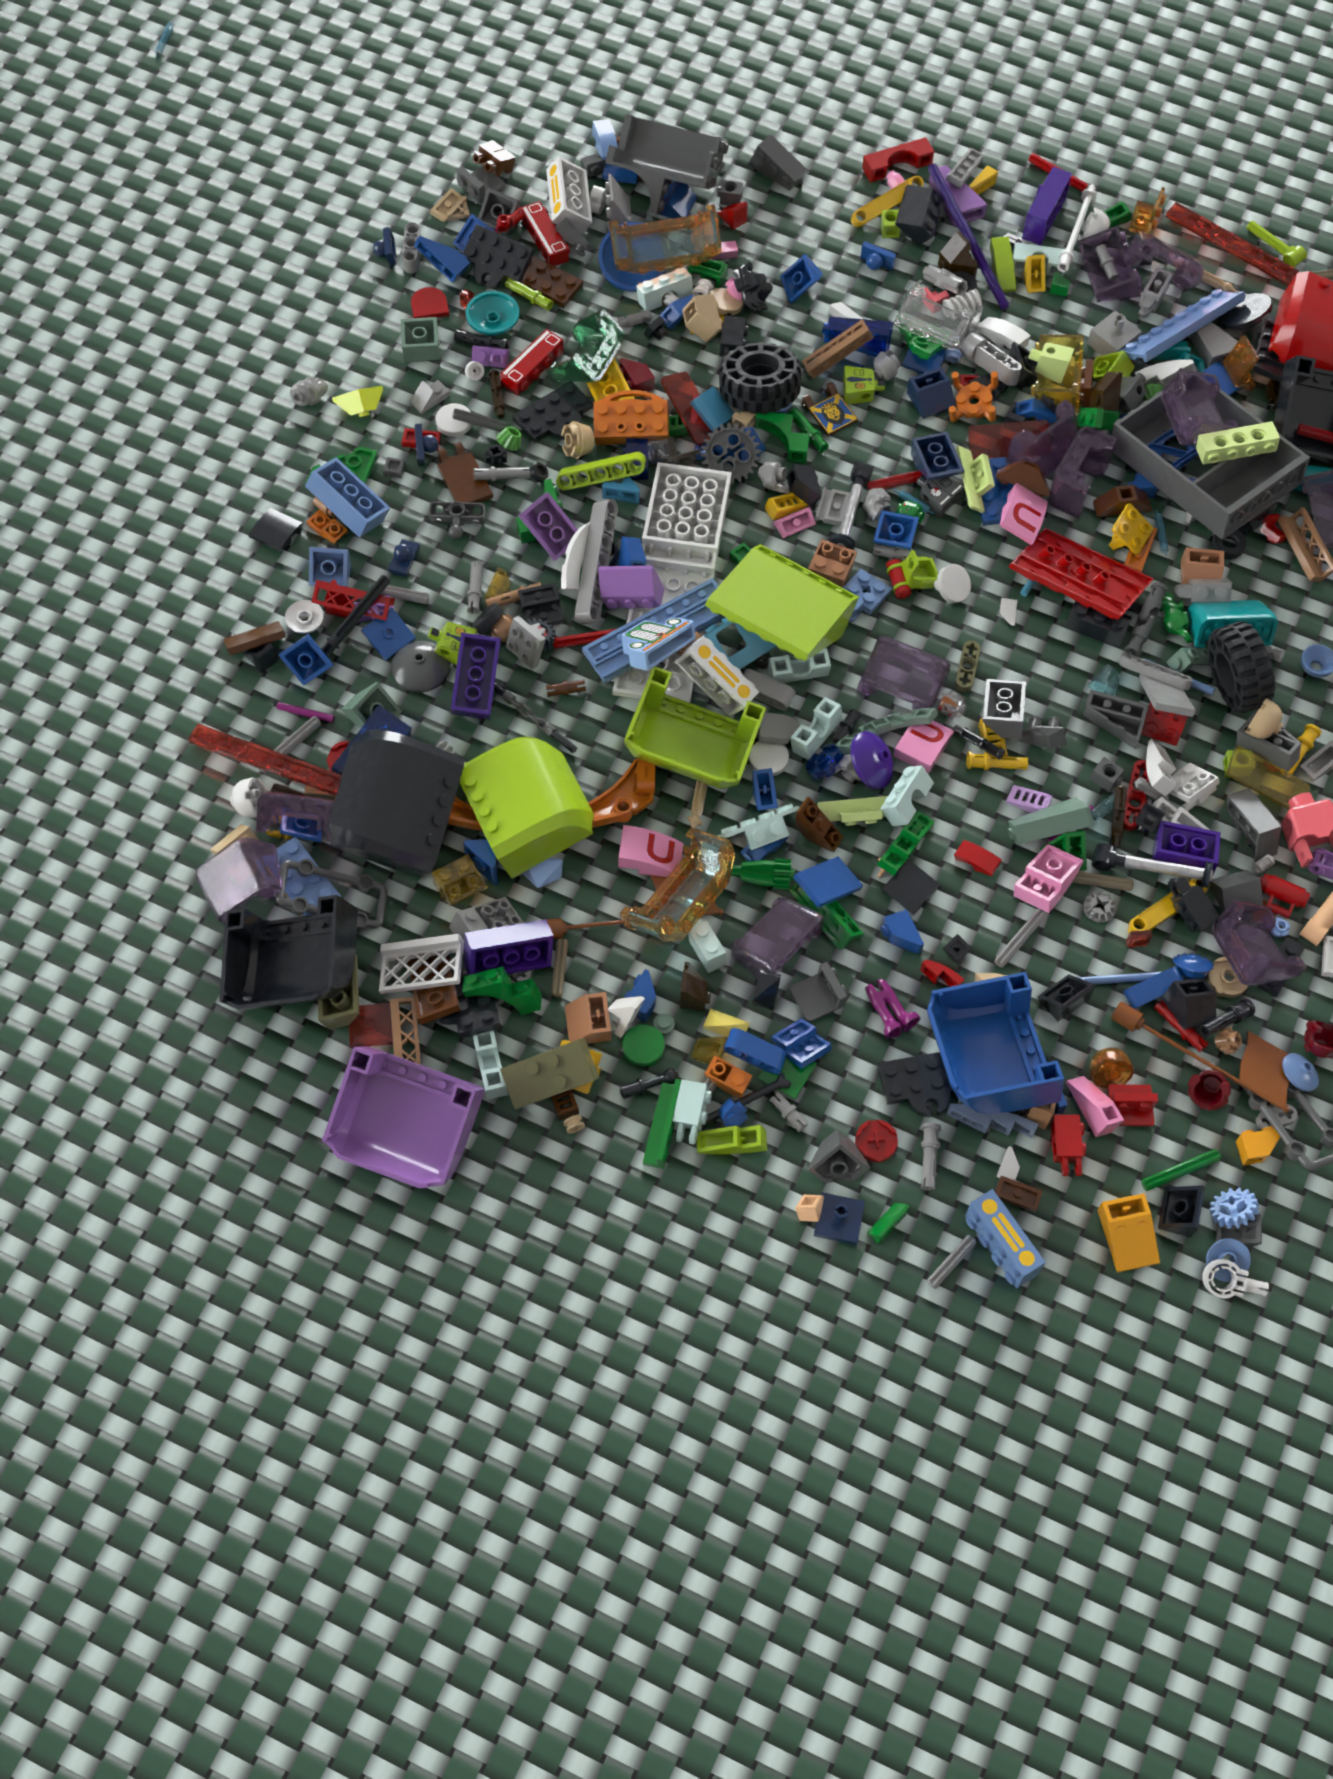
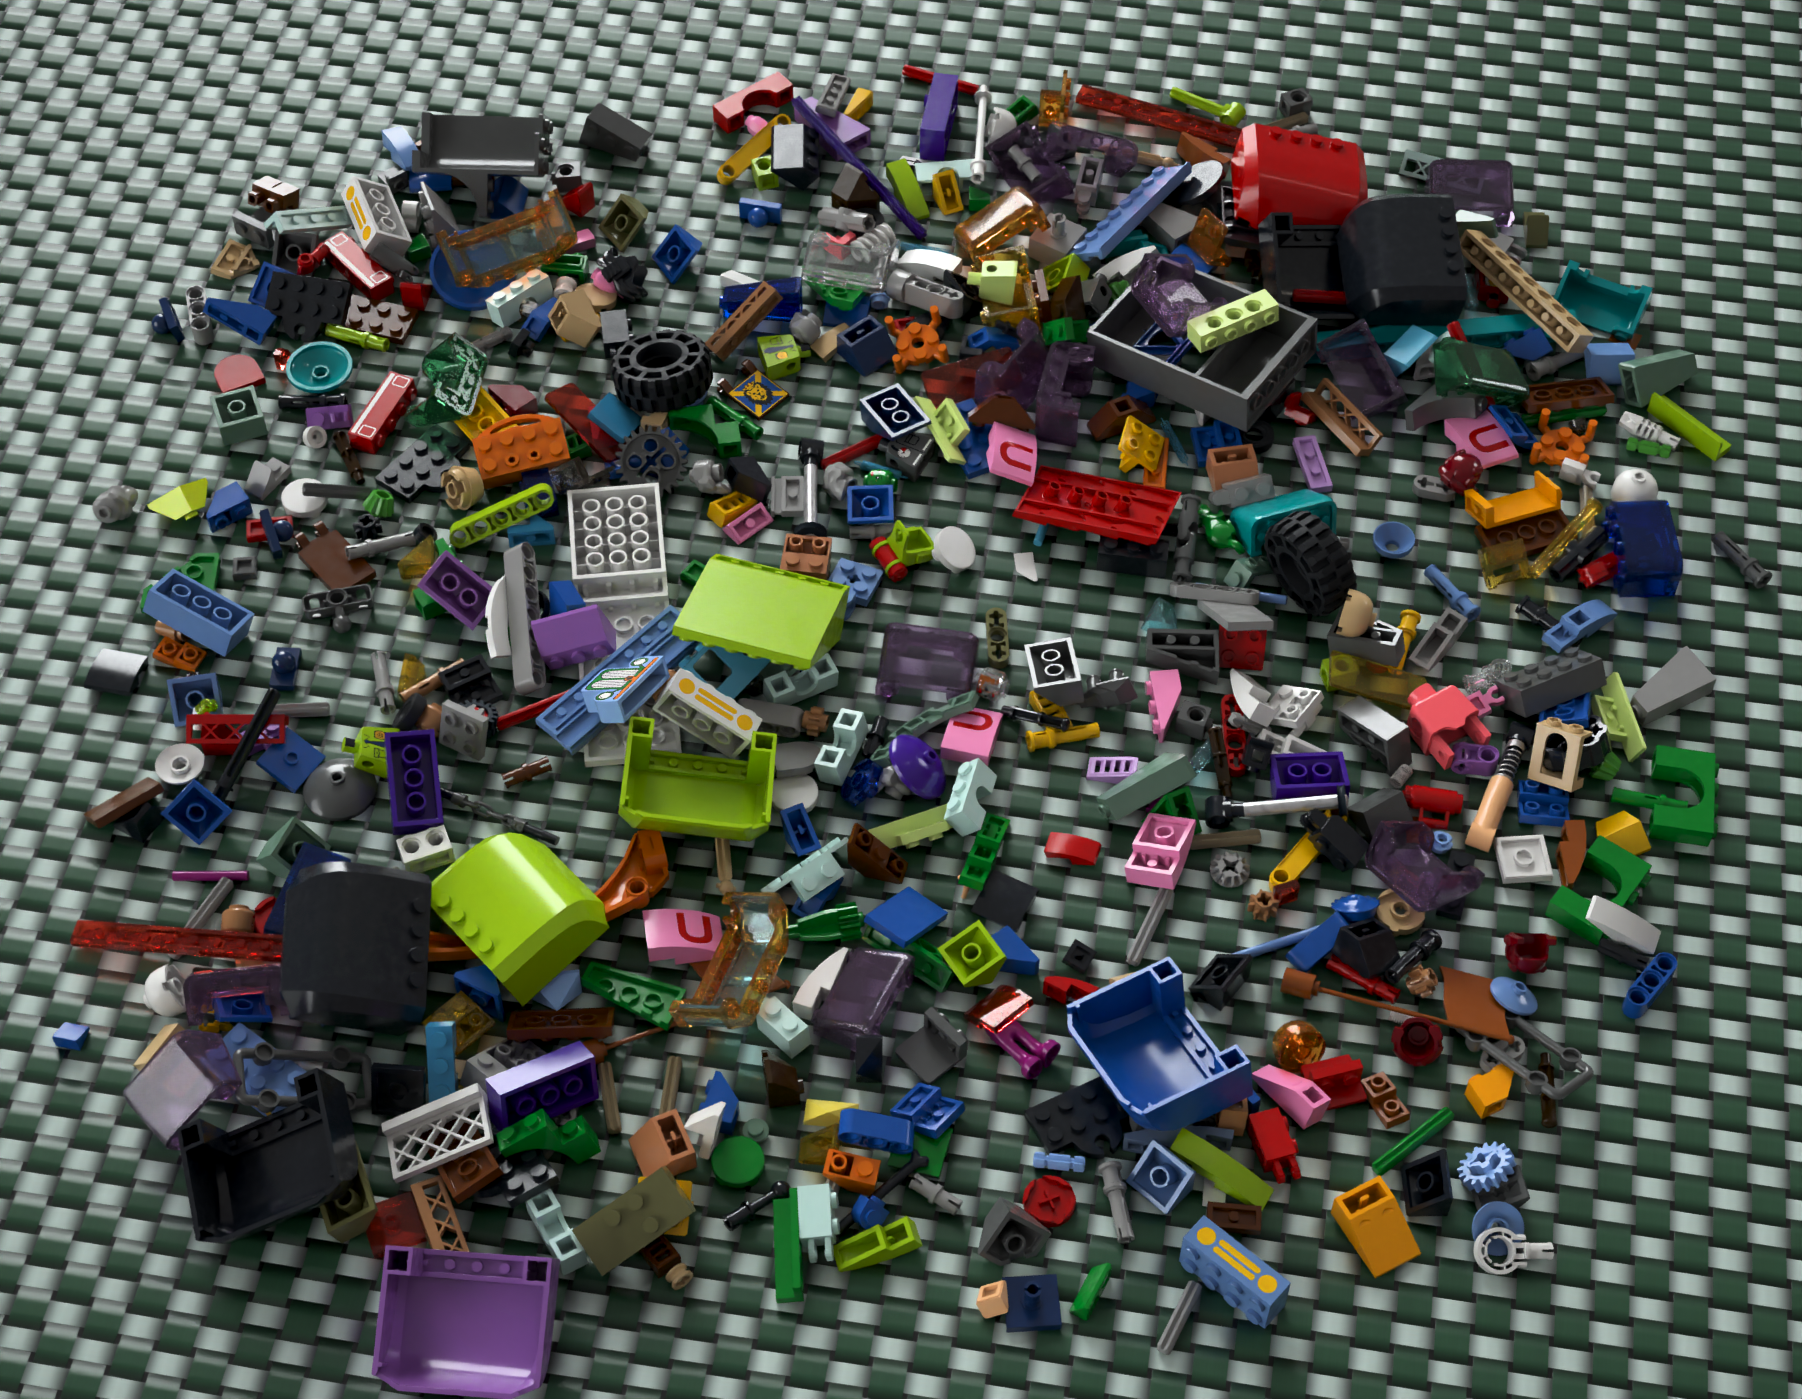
camera: 15 degrees left, 10 degrees down
none -> slope [52,1022,90,1051]
none -> clear neon green arm [193,698,218,730]
none -> blue slope [206,481,253,533]
none -> medium nougat head [221,904,255,943]
none -> light aqua fence [263,205,353,234]
none -> black tile [371,1062,426,1116]
none -> white brick [396,825,455,873]
none -> clear yellow slope [398,535,436,580]
none -> red slope [400,282,433,311]
none -> green slope [405,233,432,264]
none -> dark azure arch [425,1021,459,1103]
none -> reddish brown plate [507,1007,615,1042]
none -> green wing [581,961,687,1031]
none -> olive slope [598,194,649,253]
none -> dark tan axle [659,1056,682,1115]
none -> white slope [792,947,850,1021]
none -> medium nougat gear [802,706,830,737]
none -> tan slope [809,322,849,363]
none -> medium azure piece [896,242,956,256]
none -> lime slope [937,920,1007,987]
none -> clear orange windscreen [953,186,1051,273]
none -> clear red slope [963,985,1034,1034]
none -> light blue axle [1033,1152,1085,1172]
none -> medium blue slope [1126,1139,1196,1215]
none -> bright pink slope [1145,669,1182,743]
none -> lime slope [1170,1127,1274,1211]
none -> dark orange slope [1176,131,1231,178]
none -> blue slope [1190,420,1243,467]
none -> medium nougat gear [1247,889,1279,922]
none -> lavender plate [1292,435,1333,493]
none -> dark orange slope [1360,1071,1410,1129]
none -> dark brown piece [1538,1052,1558,1128]

